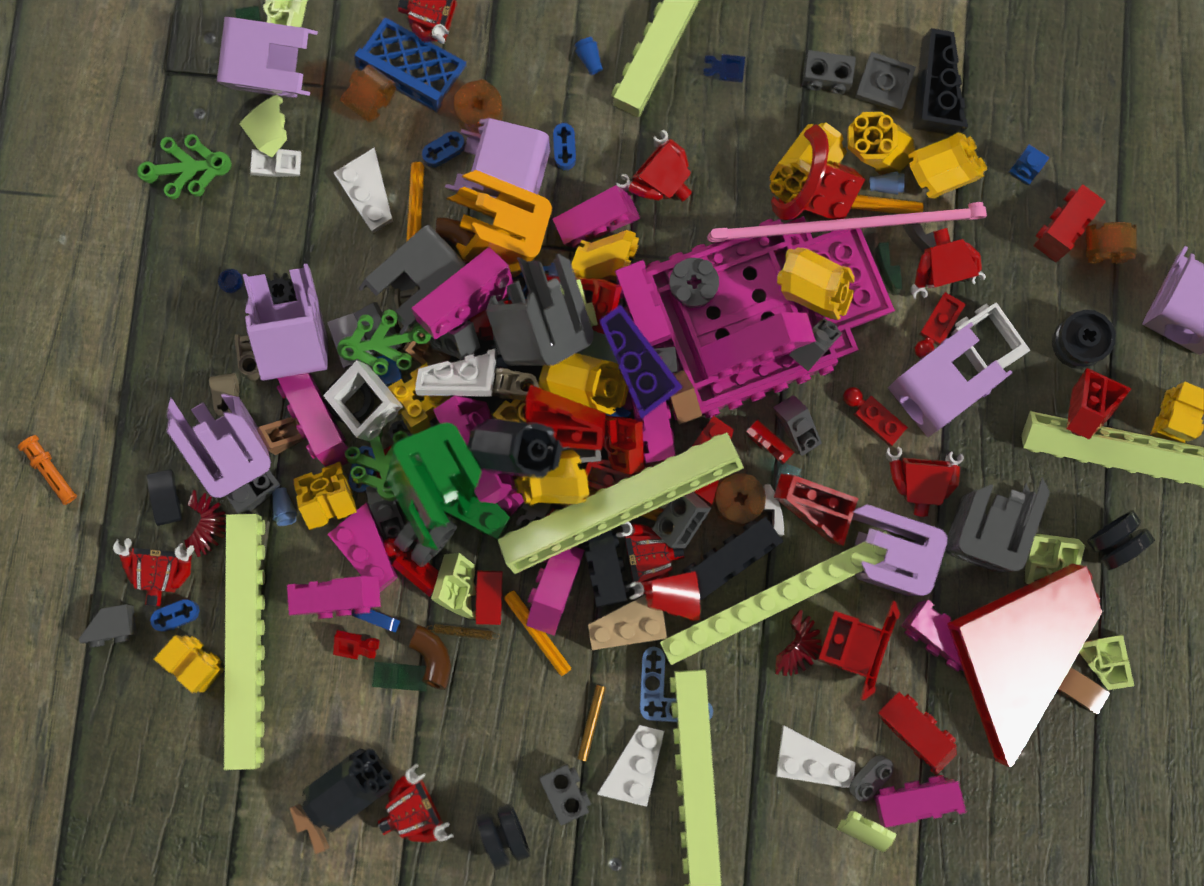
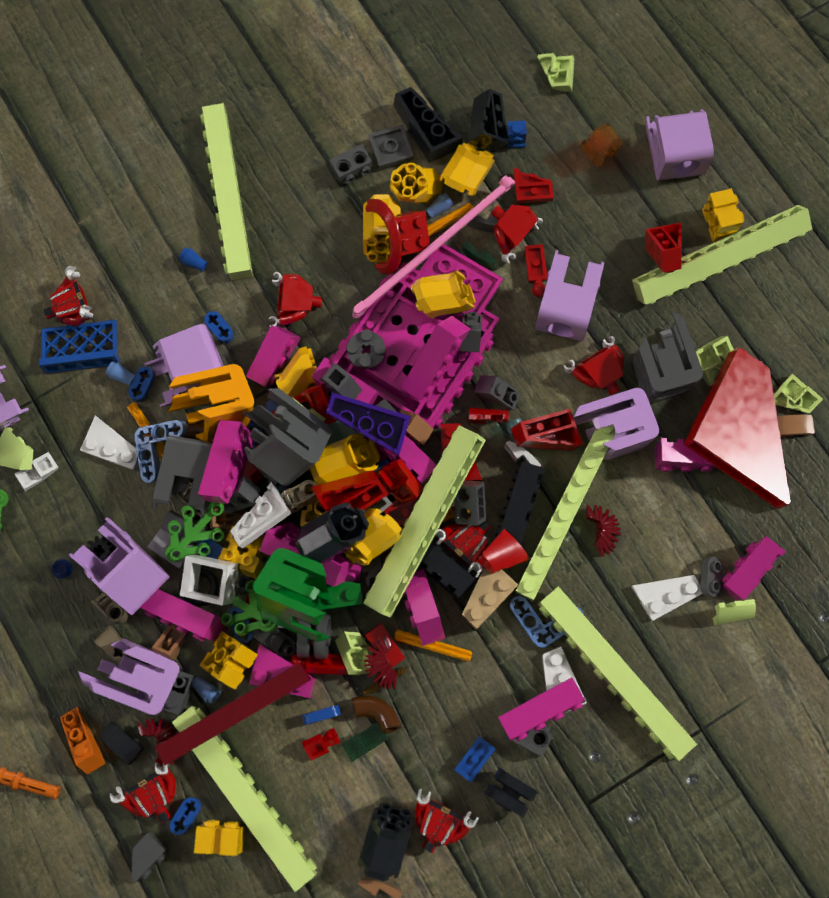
camera: 30 degrees left, 5 degrees down
dark pink wedge [287,576,381,619] -> none
clear orange brick [340,65,396,123] -> none
clear orange brick [454,79,503,133] -> none
pearl gold bar [577,685,606,761] -> none
clear blue plate [703,54,746,83] -> none
clear orange brick [714,473,766,526] -> none
red piece [818,601,900,701] -> none
red plate [843,387,908,446] -> none
red wedge [878,691,957,776] -> none
white window [951,302,1030,373] -> none
red wedge [1033,184,1106,263] -> none
black wheel [1052,310,1116,369] -> none
black wheel [1087,510,1155,571] -> none
none -> orange slope [60,707,105,775]
none -> medium blue cone [105,361,135,385]
none -> medium blue beam [135,420,188,483]
none -> dark red tile [155,662,312,766]
none -> dark grey slope [319,363,362,399]
none -> dark red hair [364,634,397,689]
none -> blue plate [454,736,495,783]
none -> black wedge [467,89,508,152]
none -> dark pink wedge [498,677,586,742]
none -> red wing [513,168,554,204]
none -> yellowish green slope [538,53,574,92]

